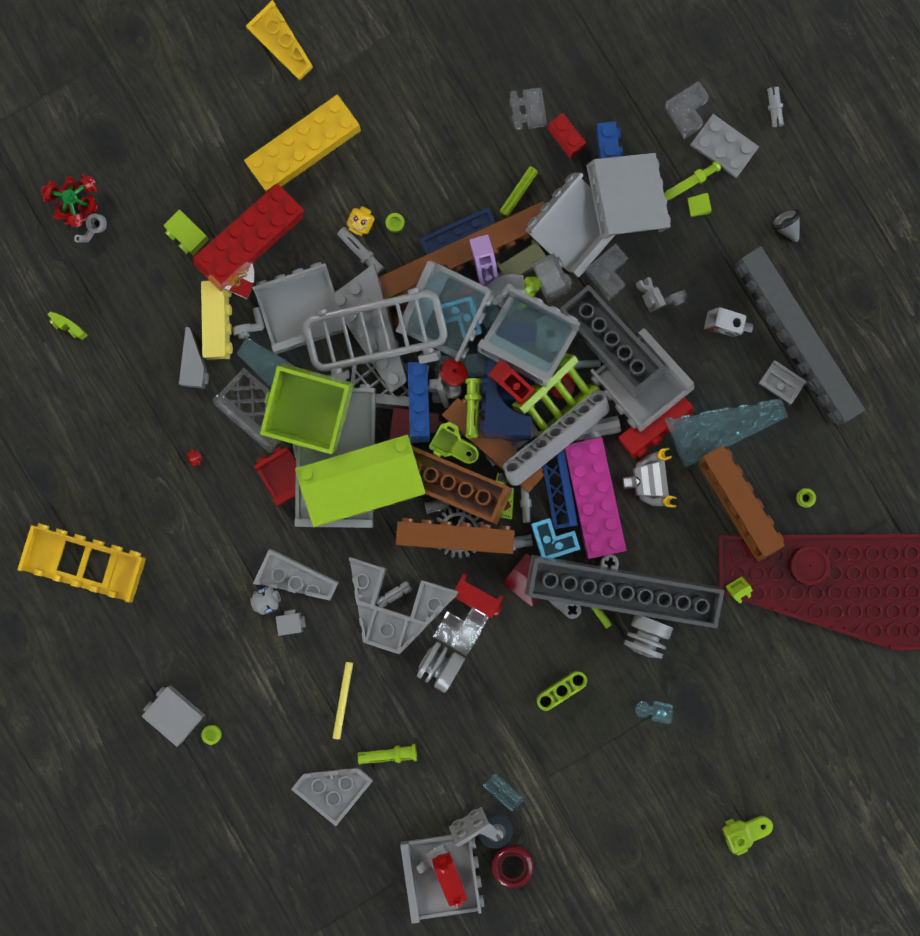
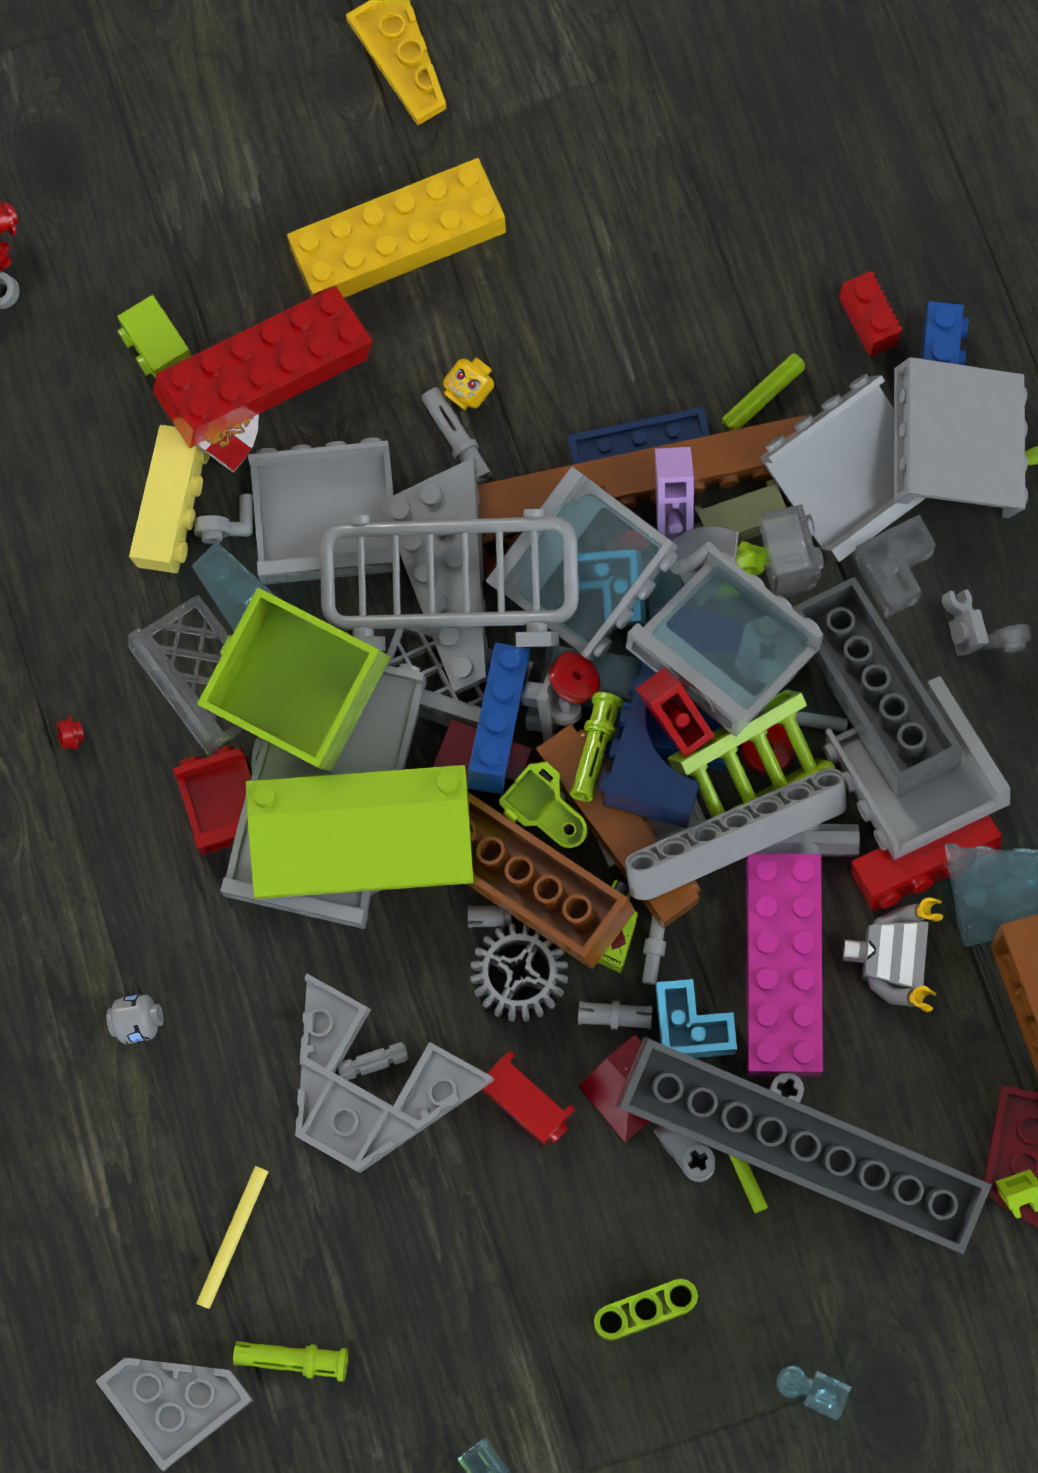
camera: 15 degrees right, 10 degrees down
light grey slope [179,327,209,389] -> none
light grey wing [253,549,339,600] -> none
light grey brick [276,610,306,636] -> none
lime tile [386,213,405,233] -> none
dark orange brick [396,518,515,554] -> none
light grey wheel [417,642,465,693] -> none
clear brick [433,607,489,656] -> none
clear plate [509,87,547,130] -> none
blue fence [543,449,578,529] -> none
light grey wheel [624,615,673,659] -> none

